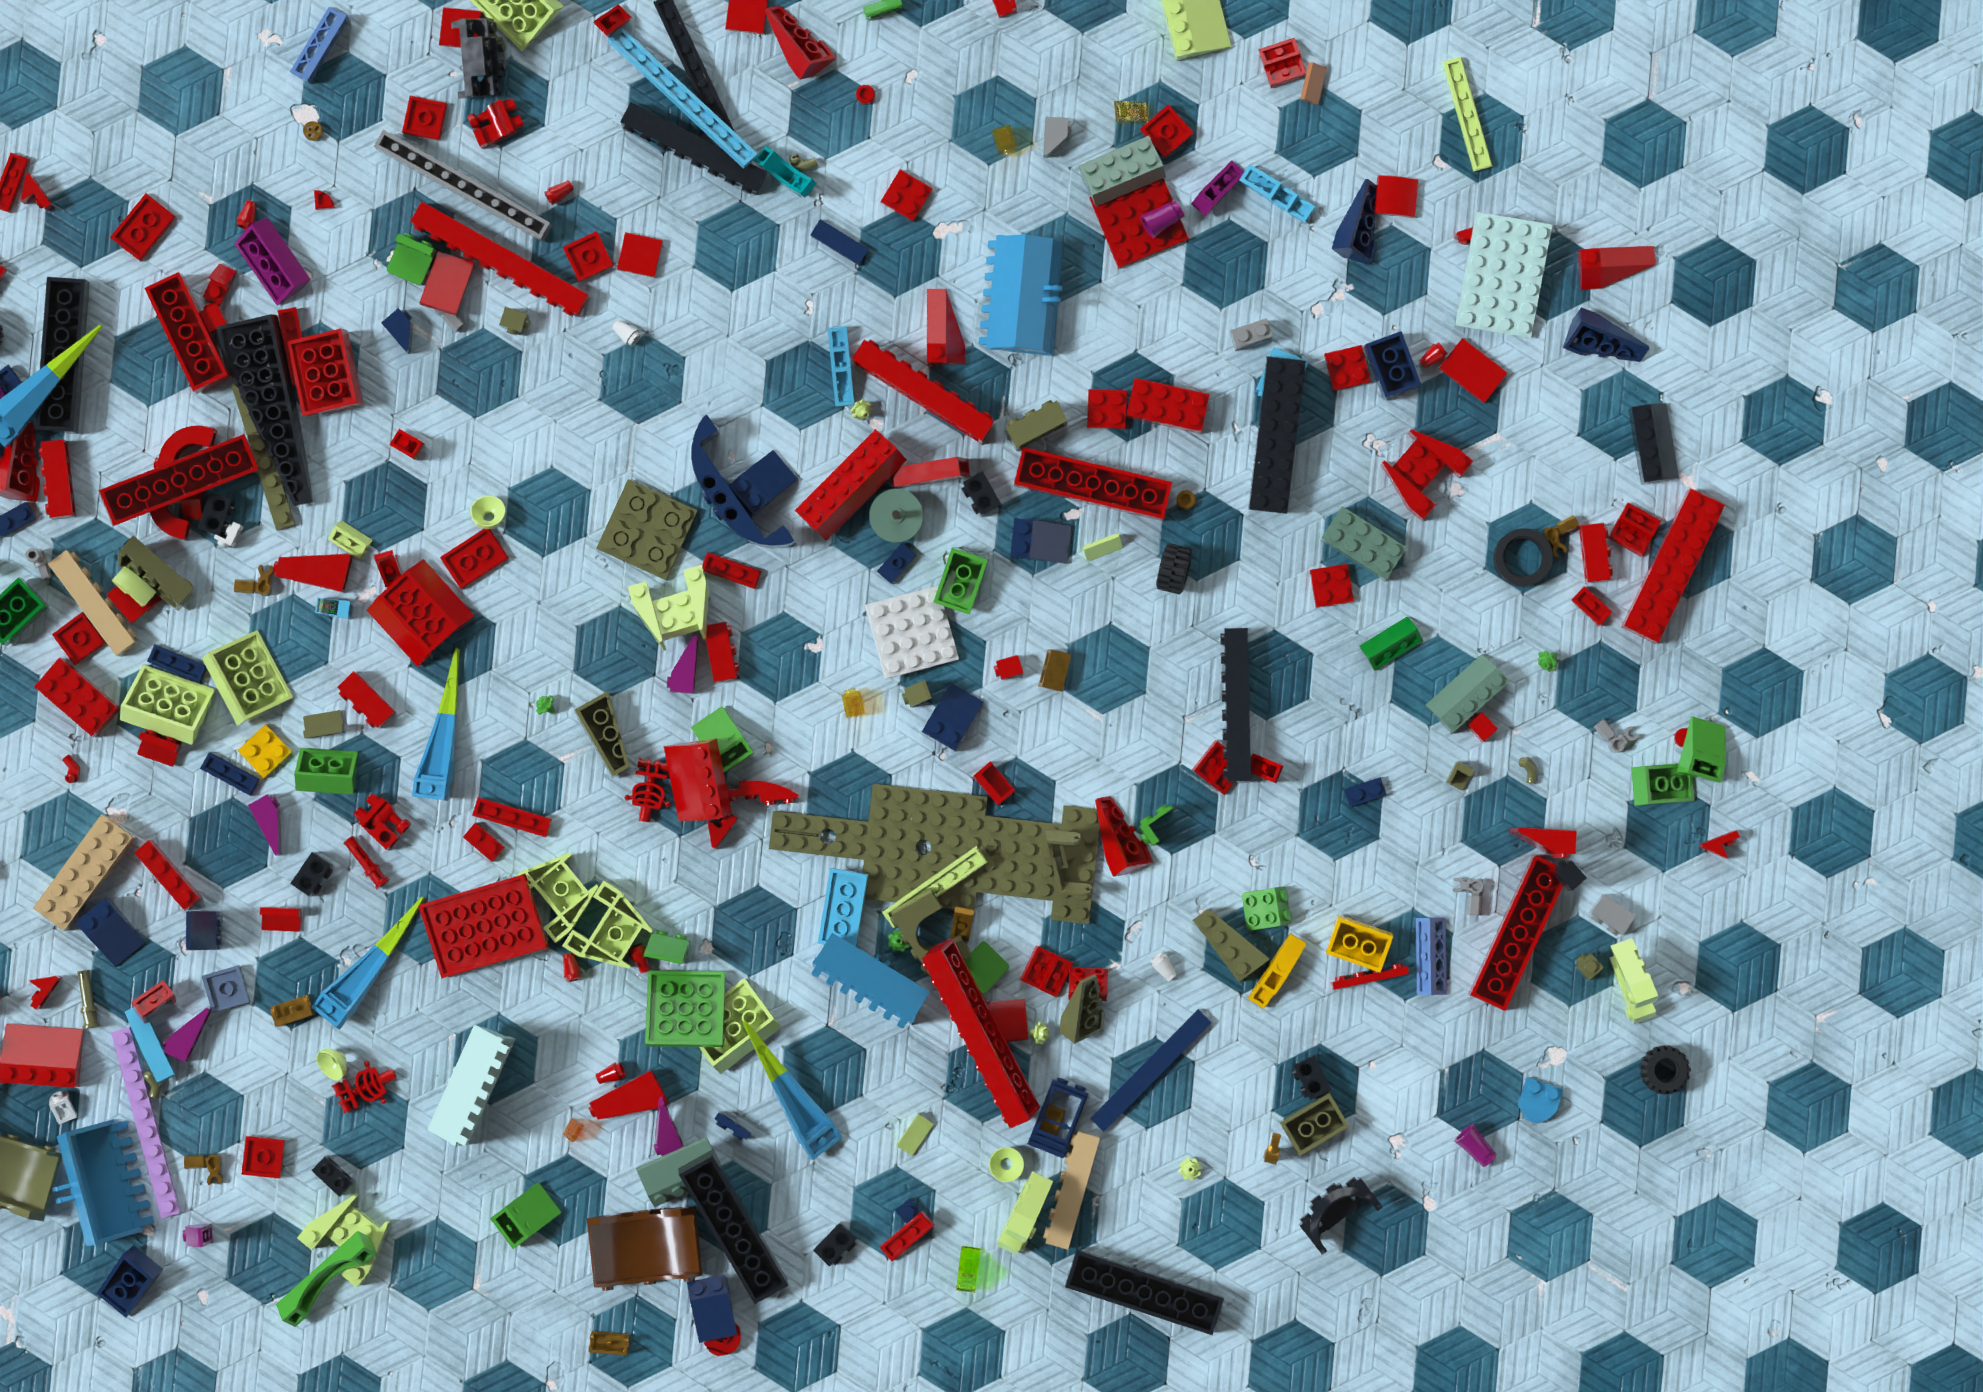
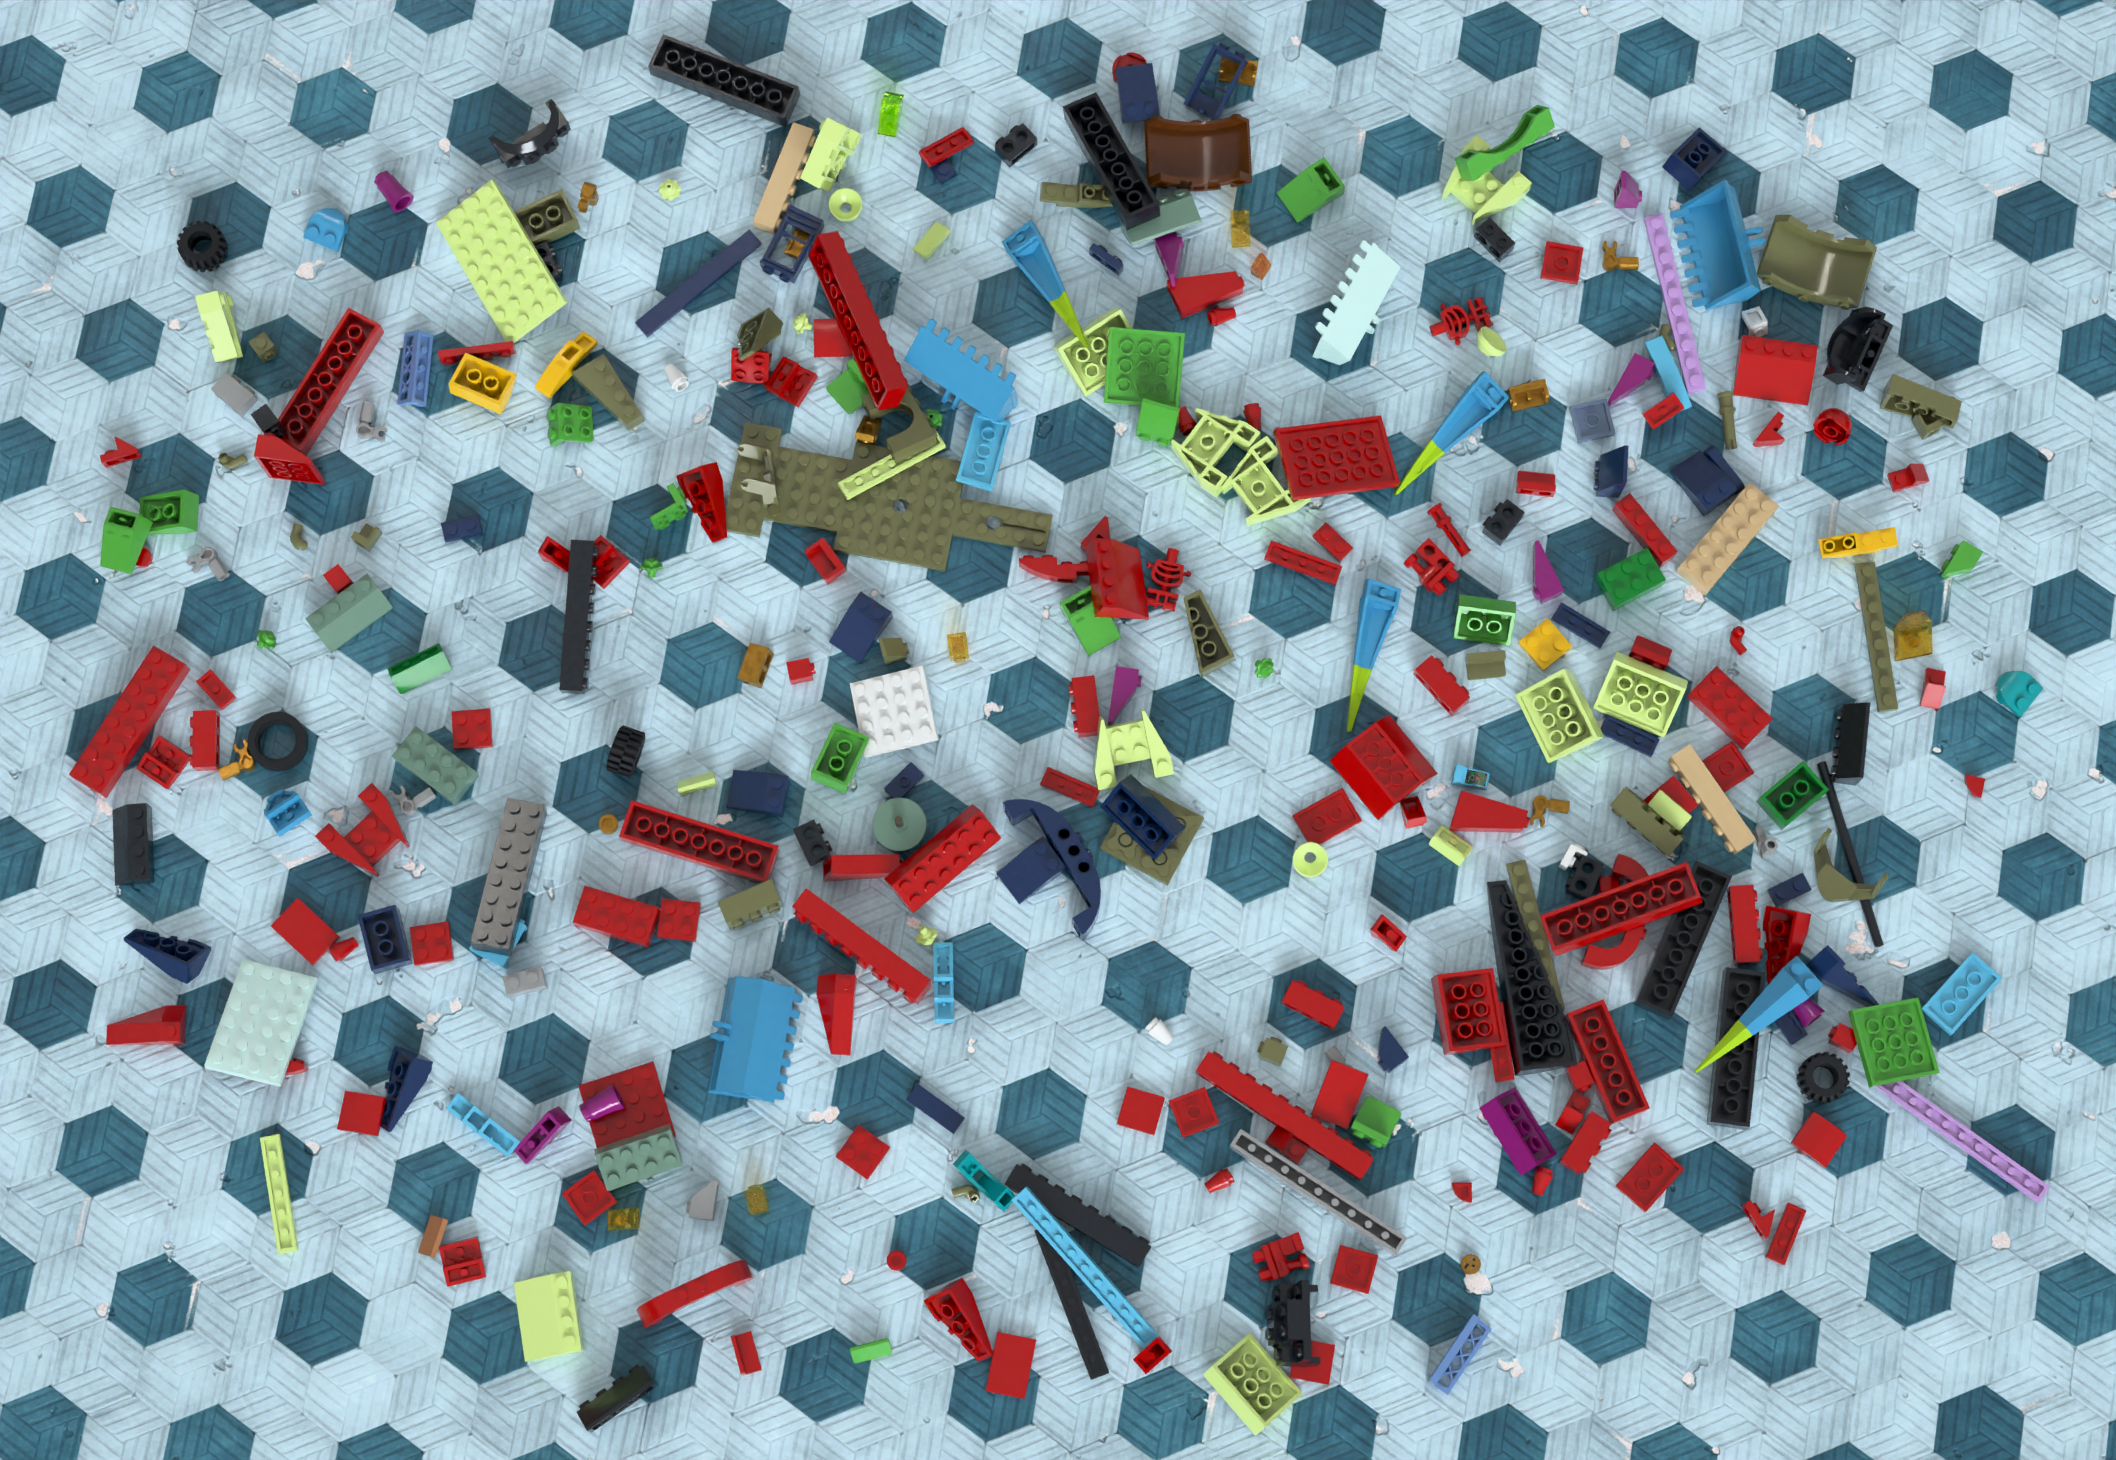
camera: 175 degrees left, 10 degrees down
none -> olive arm [218,453,248,469]
none -> dark azure slope [264,789,312,837]
none -> light grey bar [391,785,437,816]
none -> yellowish green plate [436,179,568,343]
none -> red arch [637,1260,754,1329]
none -> bright green plant [640,558,663,578]
none -> olive slope [1040,182,1113,208]
none -> dark blue slope [1100,774,1186,860]
none -> dark blue door [1184,43,1249,120]
none -> clear yellow slope [1229,209,1251,248]
none -> red slope [1265,1126,1309,1165]
none -> red brick [1281,980,1345,1030]
none -> red brick [1559,1111,1612,1175]
none -> green brick [1595,547,1666,611]
none -> black brick [1633,861,1732,1020]
none -> dark blue beam [1703,446,1745,494]

